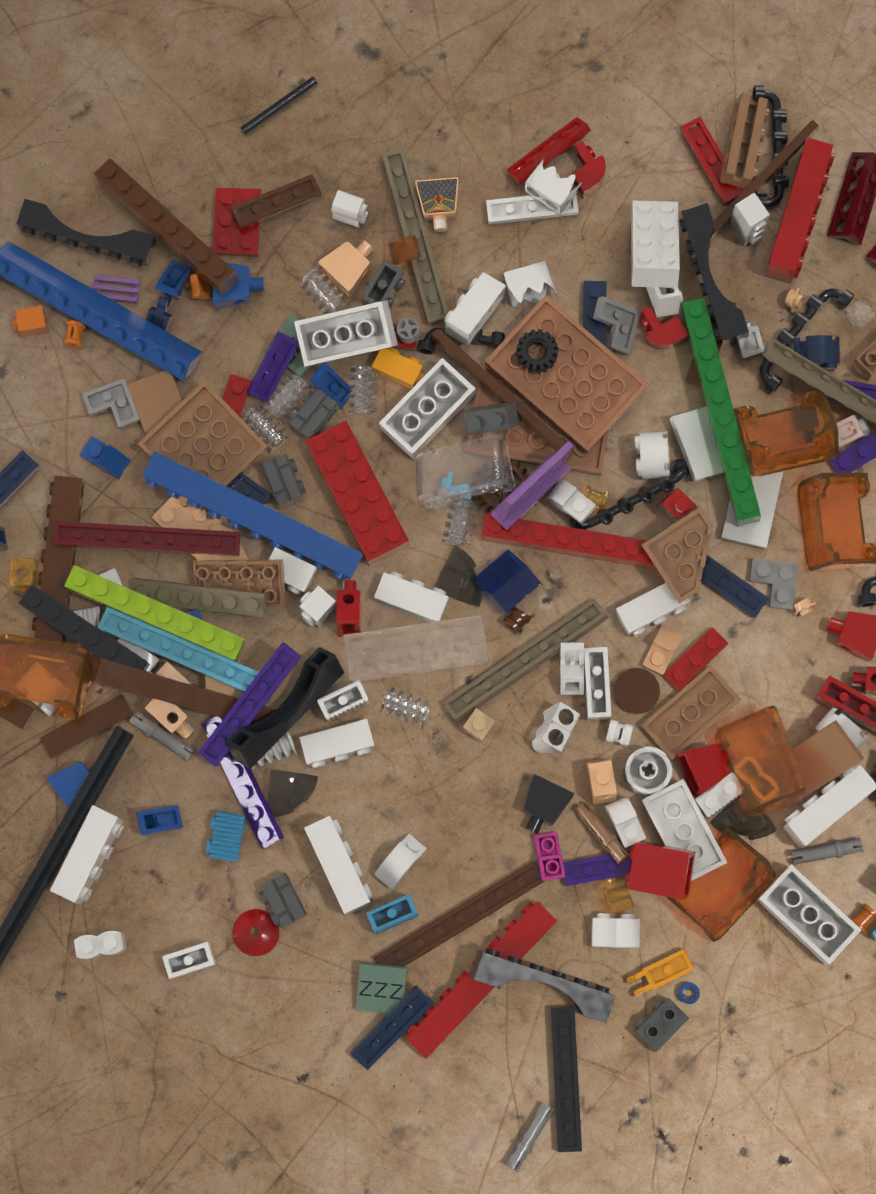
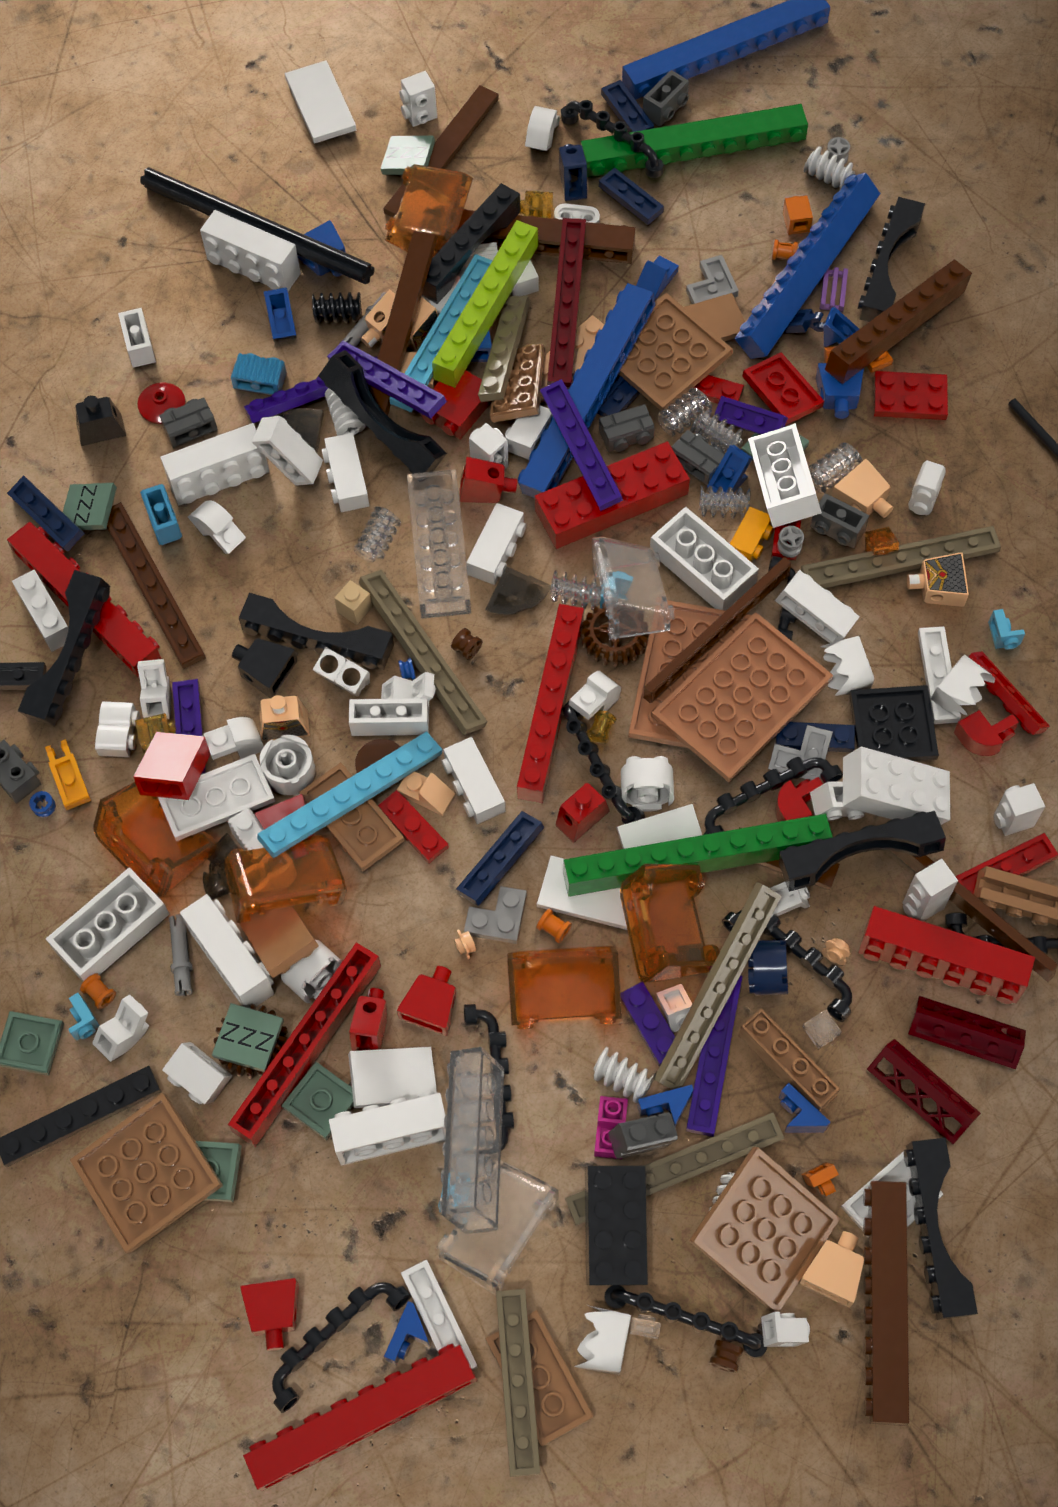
camera: 90 degrees right, 15 degrees down
reddish brown tile [40,694,134,759] -> none
white brick [74,931,127,960] -> none
reddish brown tile [230,174,322,229] -> none
white brick [317,680,369,723] -> none
dark grey brick [464,402,519,435] -> none
clear blue slope [473,549,542,614] -> none
medium lavender fence [491,441,574,530] -> none
black tyre [516,329,558,374] -> none
dark pink slope [534,832,565,881] -> none
medium nougat pin [575,802,630,865] -> none
white wheel [605,719,633,747] -> none
medium nougat plate [641,506,713,603] -> none
none -> white brick [12,569,69,652]
none -> black torso [75,395,126,446]
none -> white brick [137,659,171,721]
none -> black arch [239,593,394,670]
none -> white brick [252,416,323,485]
none -> medium azure plate [257,731,443,858]
none -> black piece [312,292,362,324]
none -> blue bush [398,658,416,681]
none -> red brick [421,370,492,440]
none -> orange bush [536,909,572,943]
none -> dark purple plate [540,379,623,511]
none -> white plate [554,204,600,223]
none -> black bar [703,757,843,835]
none -> red plate [742,352,825,426]
none -> black plate [849,685,939,761]
none -> medium azure bracket [988,609,1025,649]
none -> white brick [994,783,1045,836]

